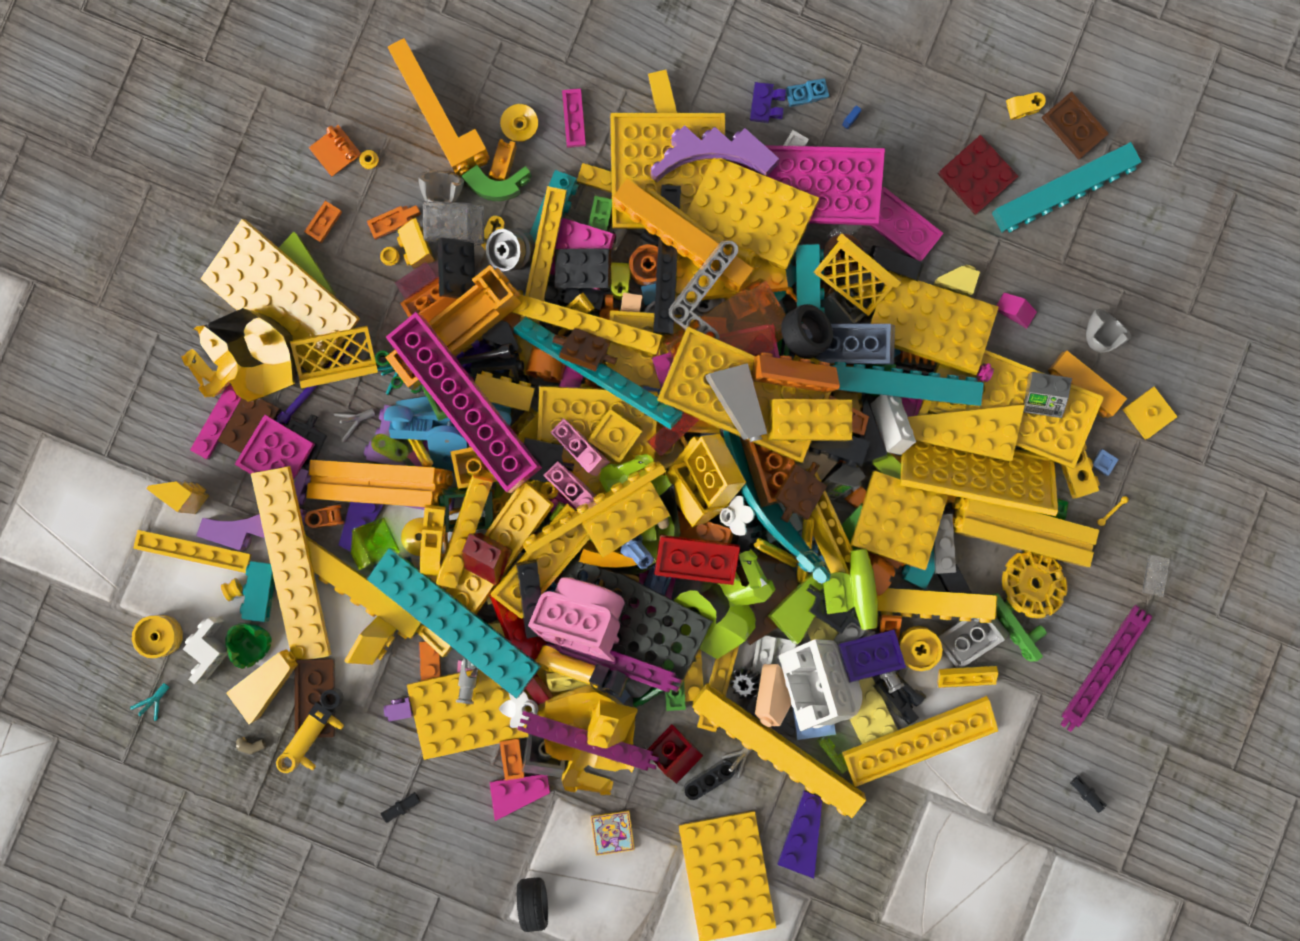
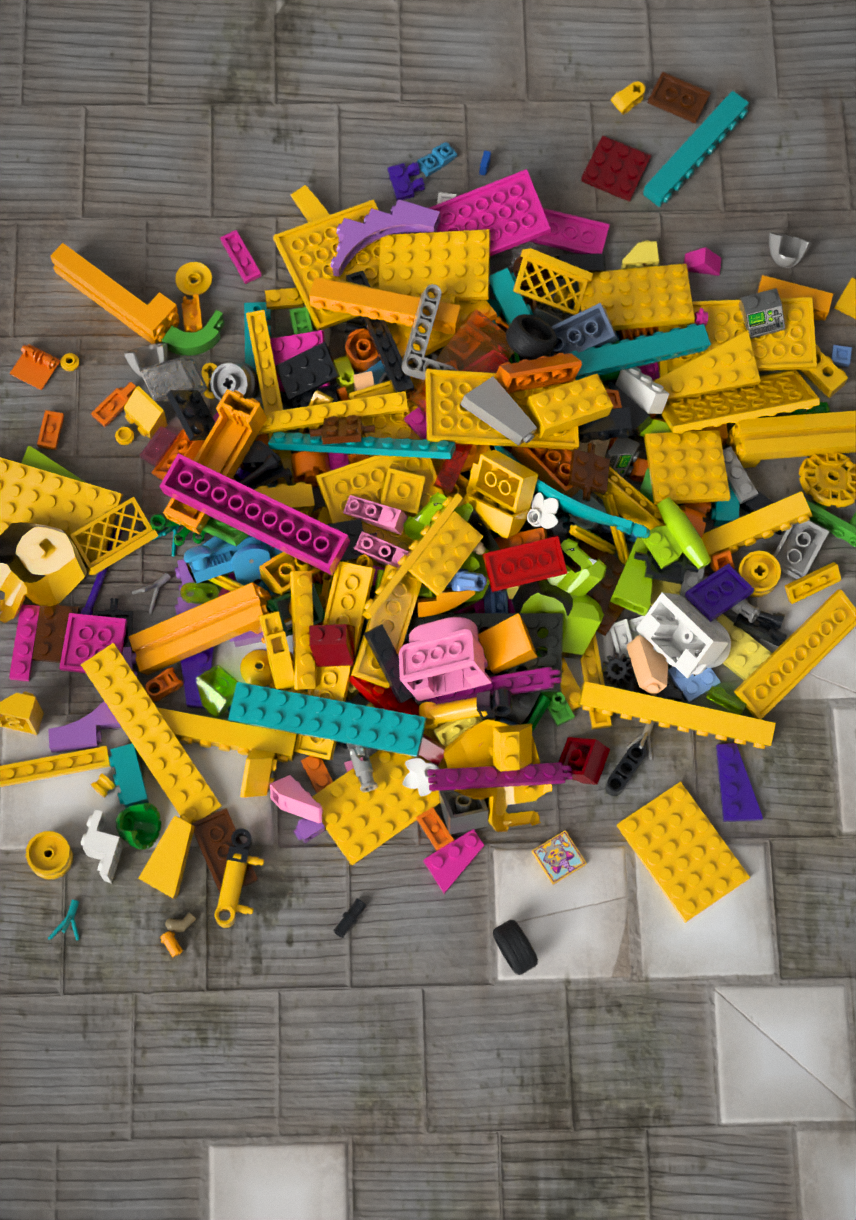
camera: 25 degrees left, 15 degrees down
none -> light orange pin [160,931,184,958]
none -> bright pink slope [270,775,323,823]
none -> light orange slope [478,613,538,674]

